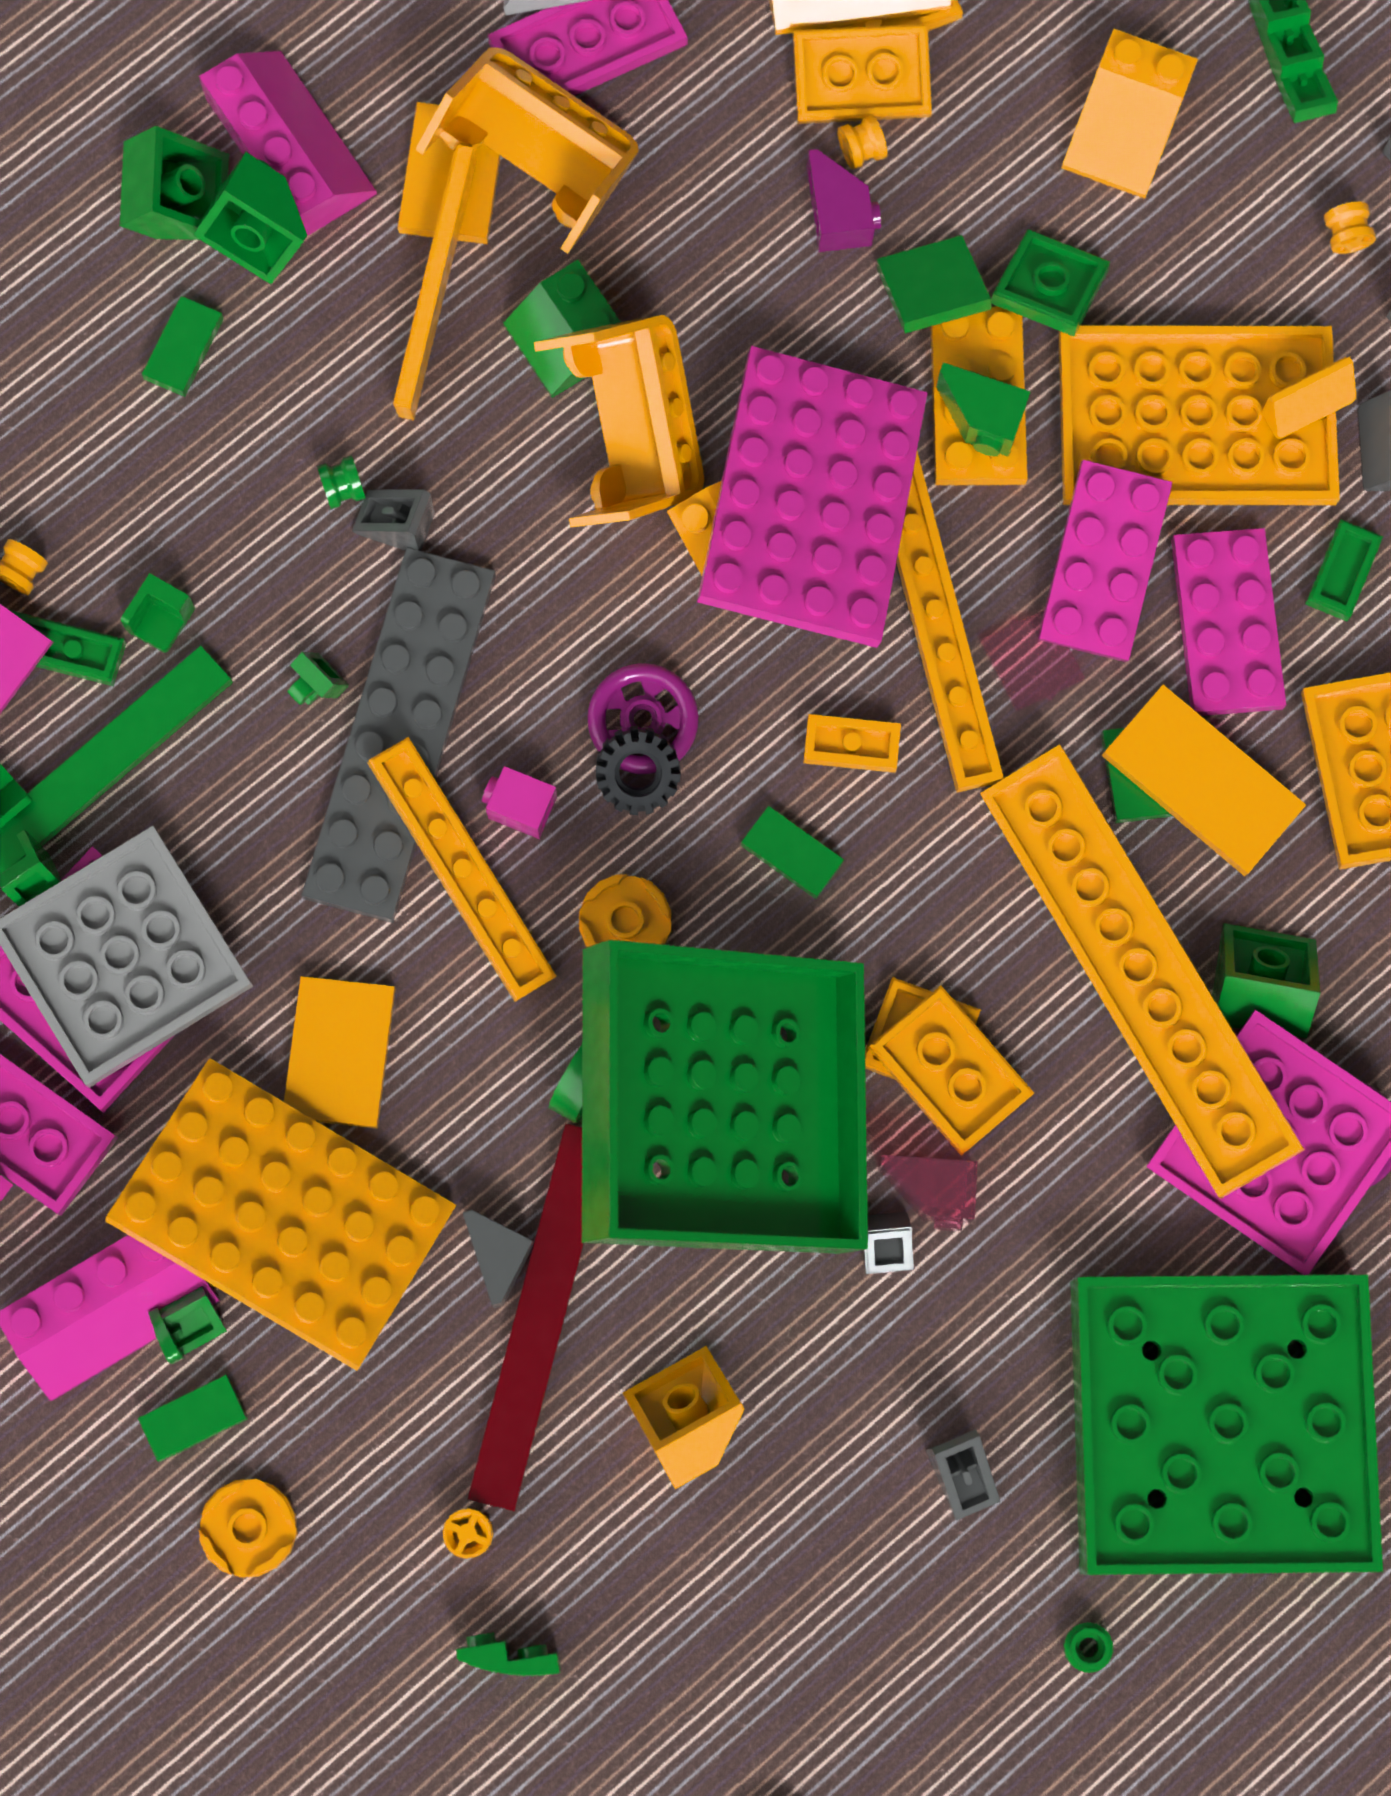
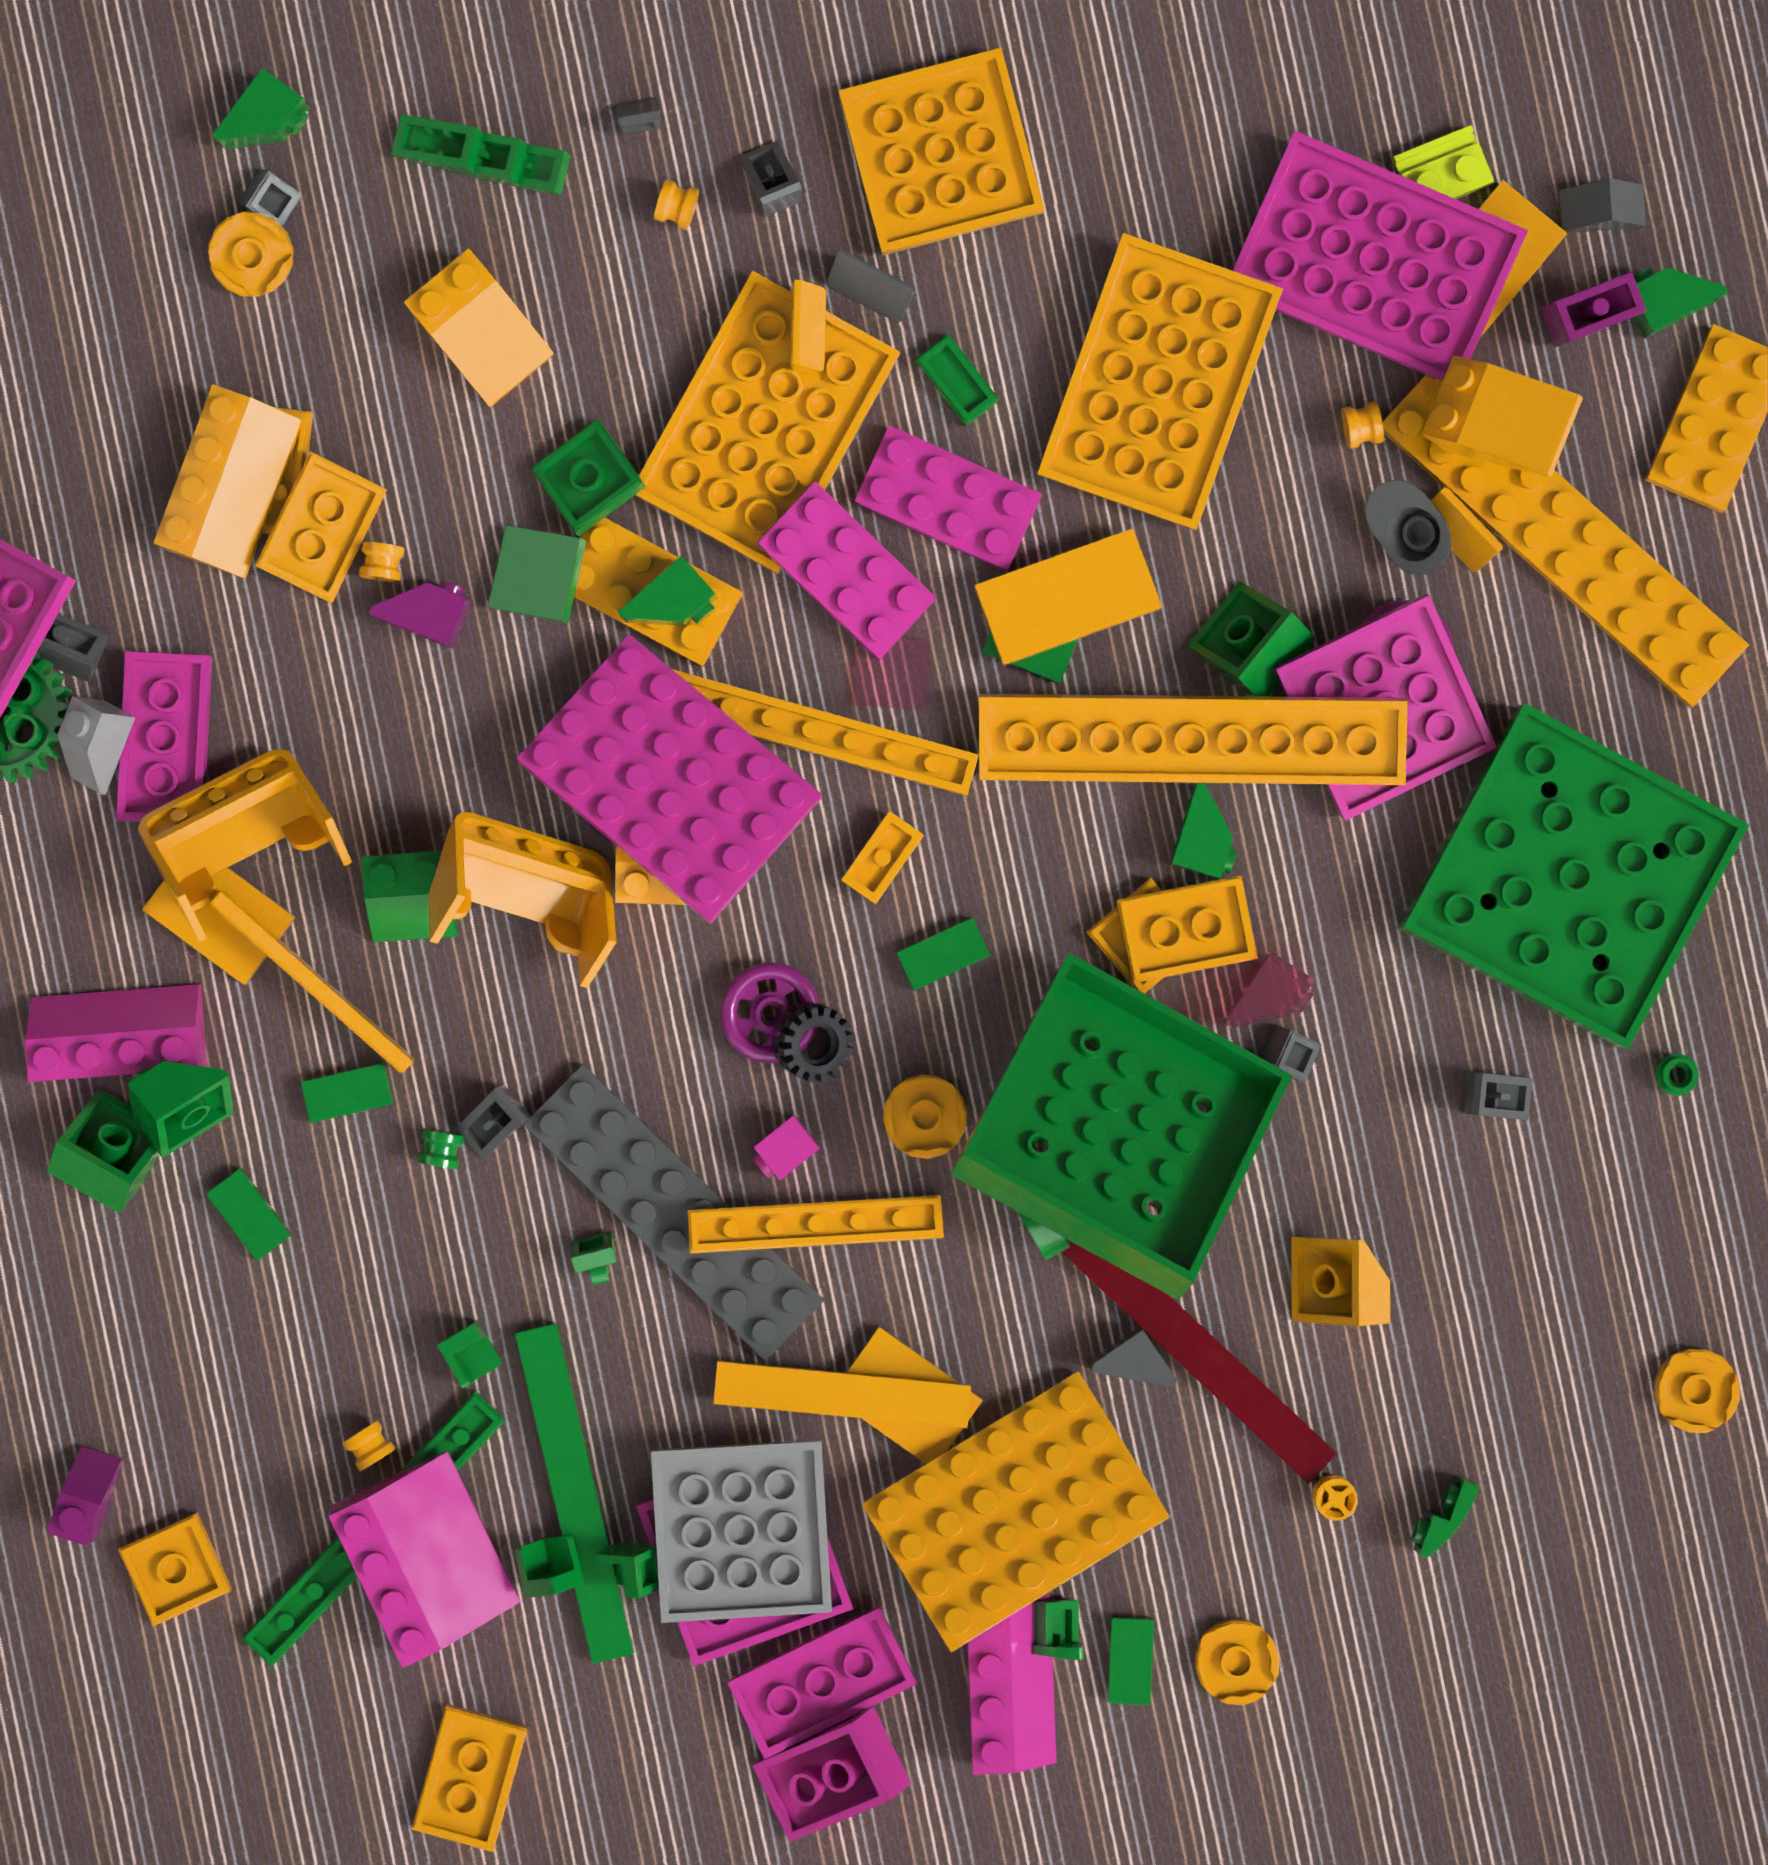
camera: 60 degrees left, 10 degrees up
none -> green tile [301,1063,394,1123]
none -> light orange tile [713,1360,971,1428]
none -> green slope [1169,783,1237,880]

